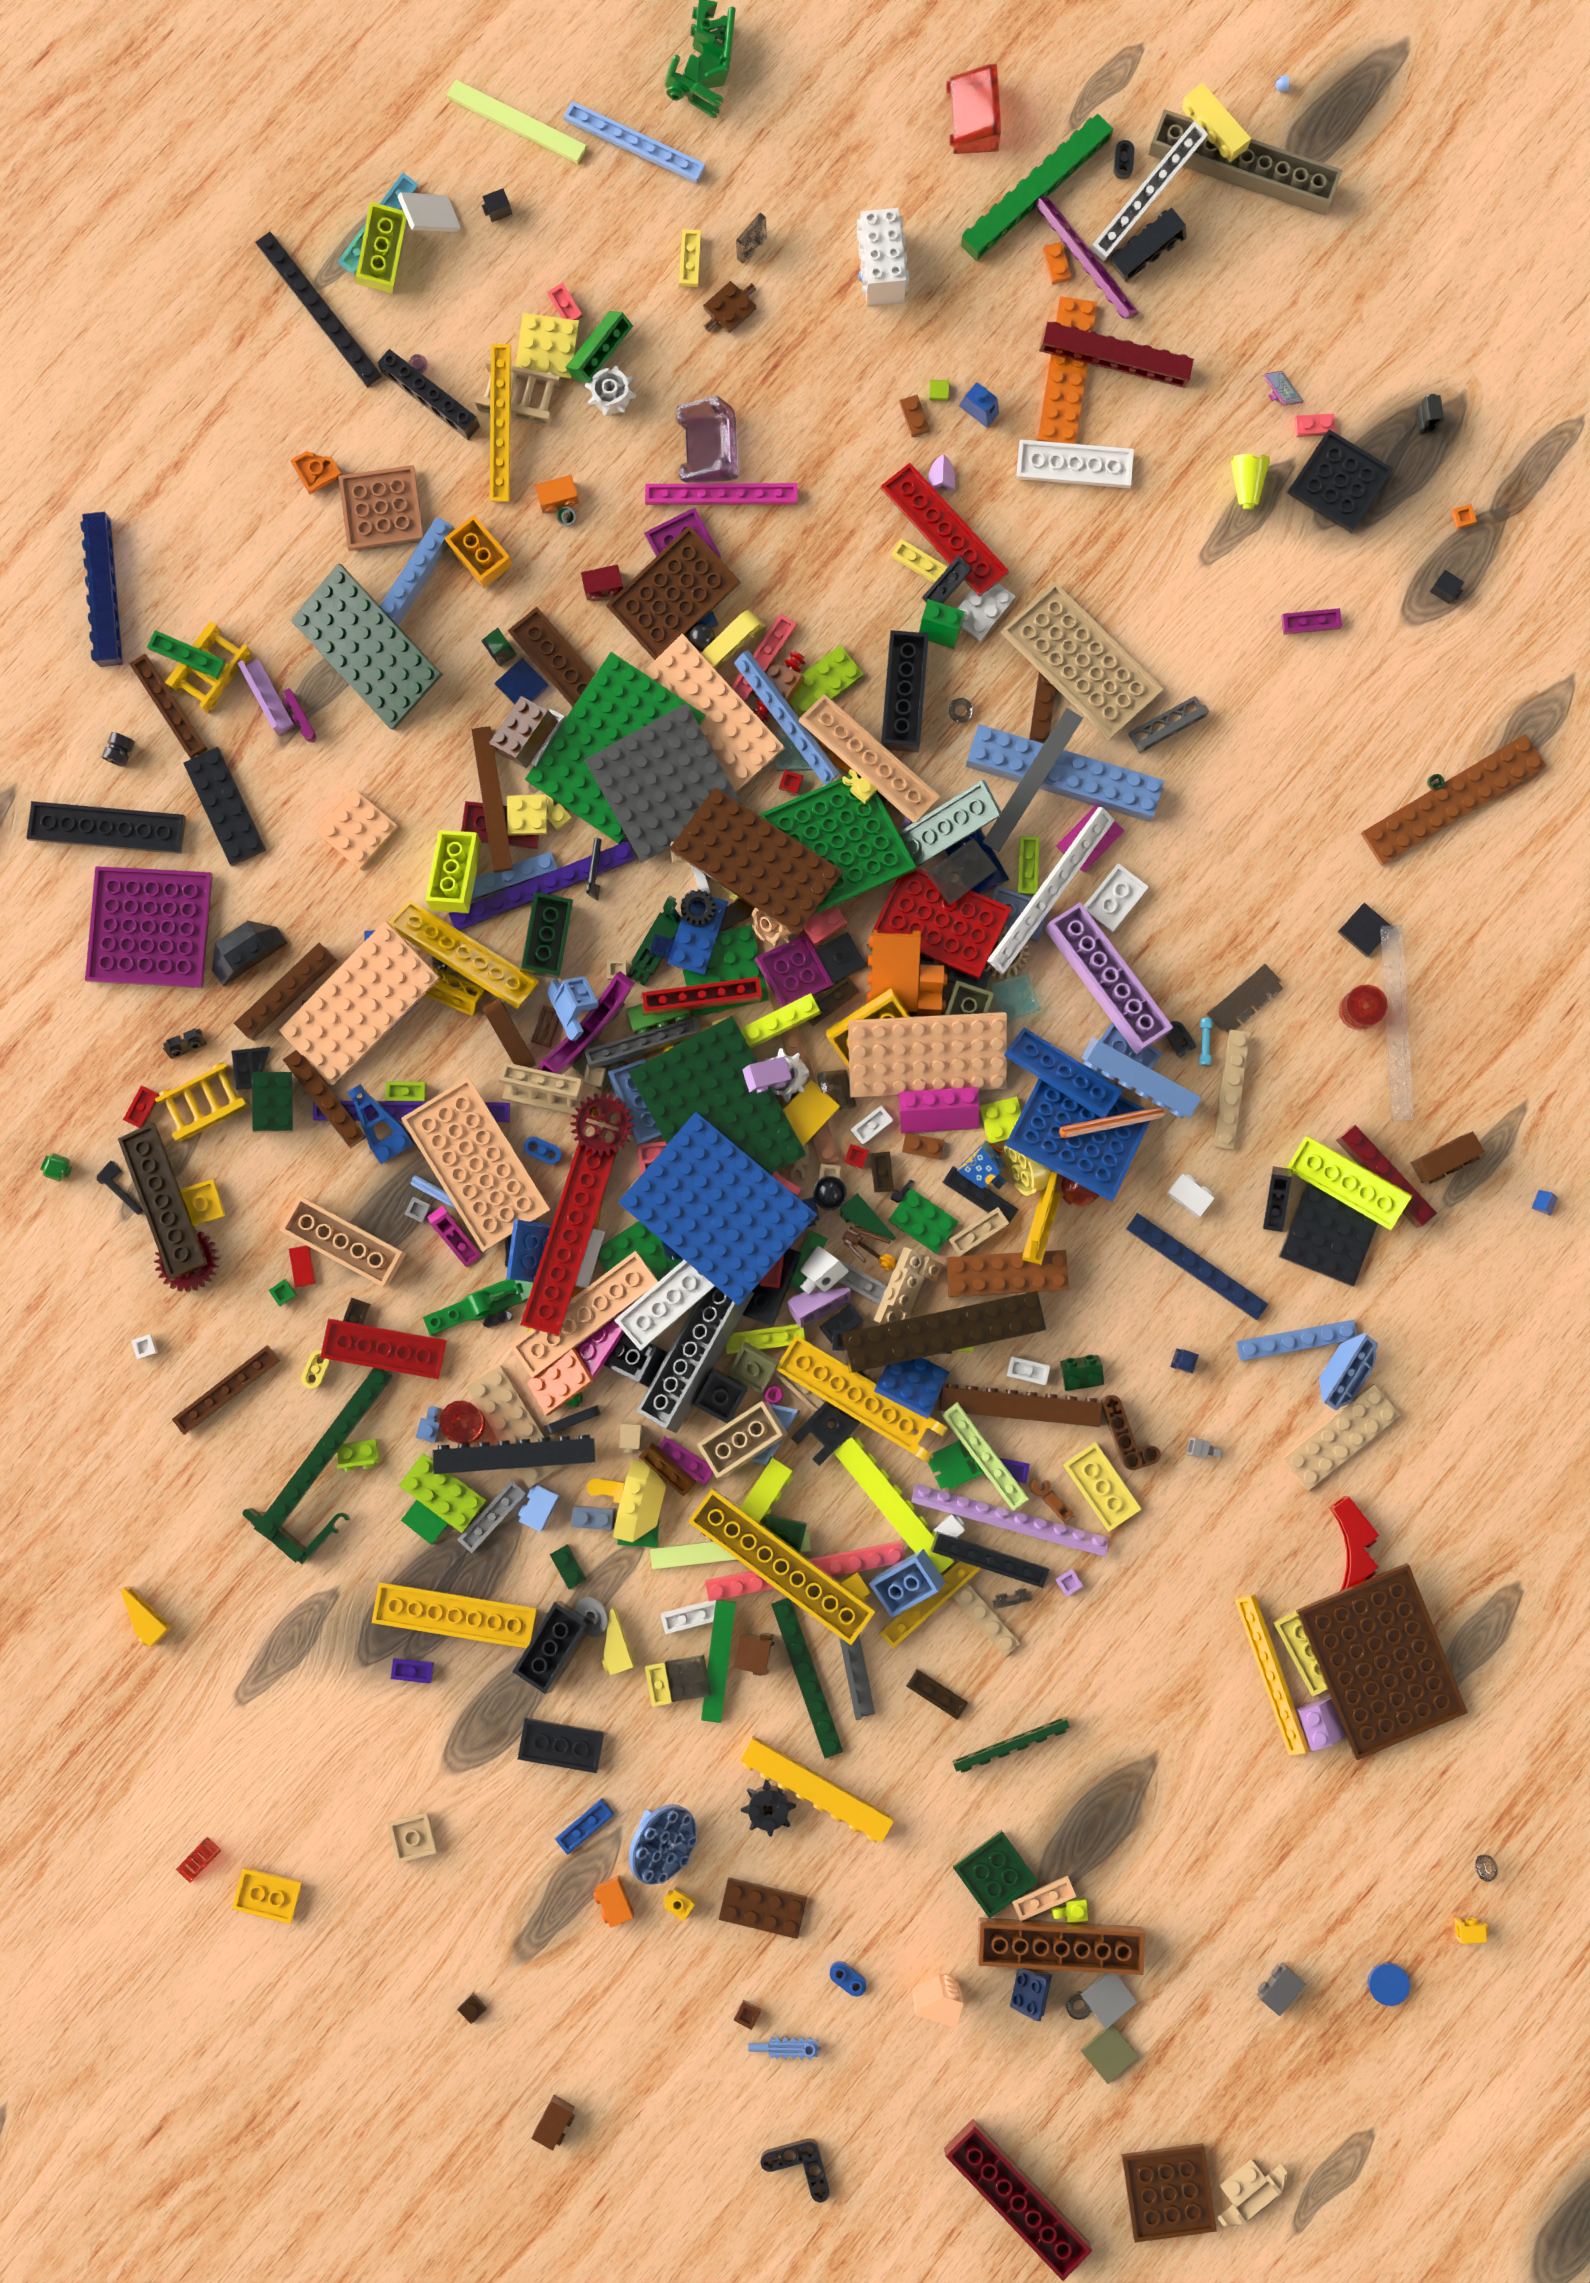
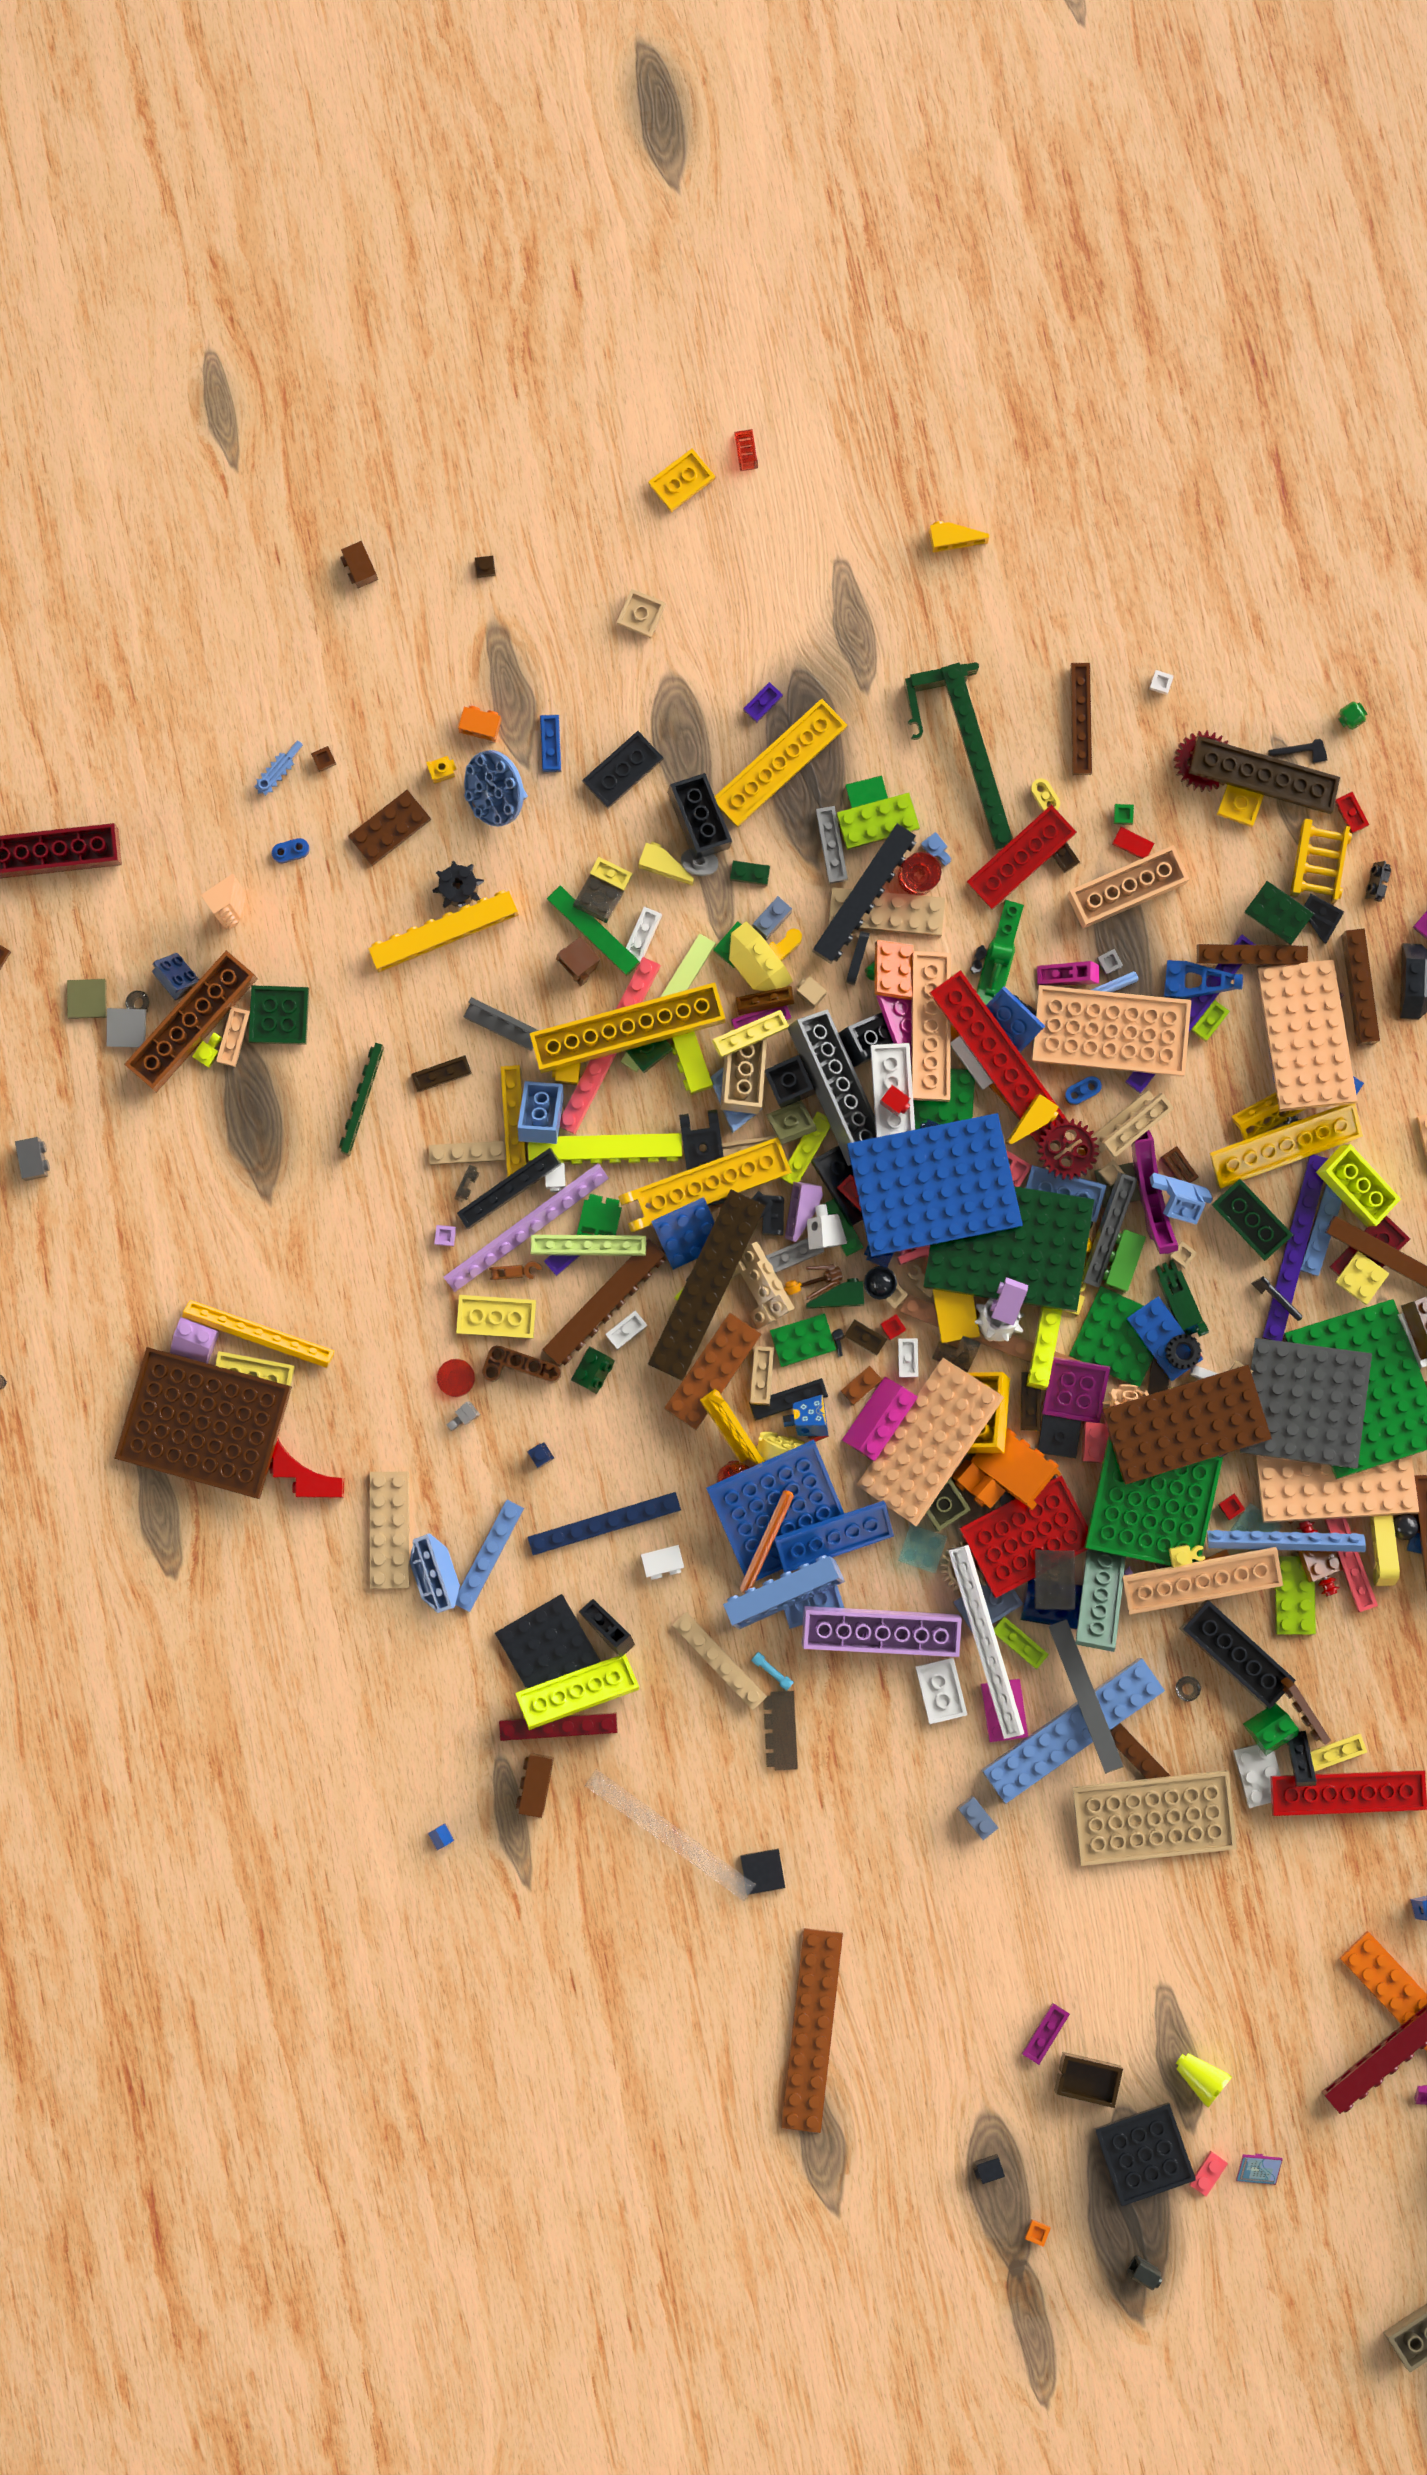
camera: 120 degrees right, 0 degrees up
lime bracket [336,1439,380,1472] -> none
reddish brown beam [482,997,537,1068] -> none
light blue brick [518,1484,560,1532] -> none
light yellow plate [547,795,572,831] -> none
red brick [641,977,762,1016] -> none
clear blue plate [649,934,674,959] -> none
black beam [760,2138,829,2203] -> none
dark pink plate [764,1385,784,1404] -> none
dark green plate [771,1597,843,1759] -> none
lavender brick [928,454,955,491] -> none
black plate [947,968,991,990] -> none
neon yellow plate [979,1096,1021,1144] -> none
white plate [1016,440,1134,488] -> none
dark grey fence [1128,696,1209,754] -> none
black plate [1166,1021,1197,1058] -> none
clear red wheel [1339,984,1388,1030] -> none
dark green hinge [1427,774,1444,790] -> none
none -> clear red tile [437,1359,475,1397]
none -> light yellow plate [712,1010,789,1058]
none -> red brick [879,1085,911,1117]
none -> sand blue brick [957,1796,998,1840]
none -> yellow slope [1005,1094,1059,1145]
none -> dark brown piece [1054,2052,1123,2108]
none -> reddish brown plate [1281,1677,1331,1745]

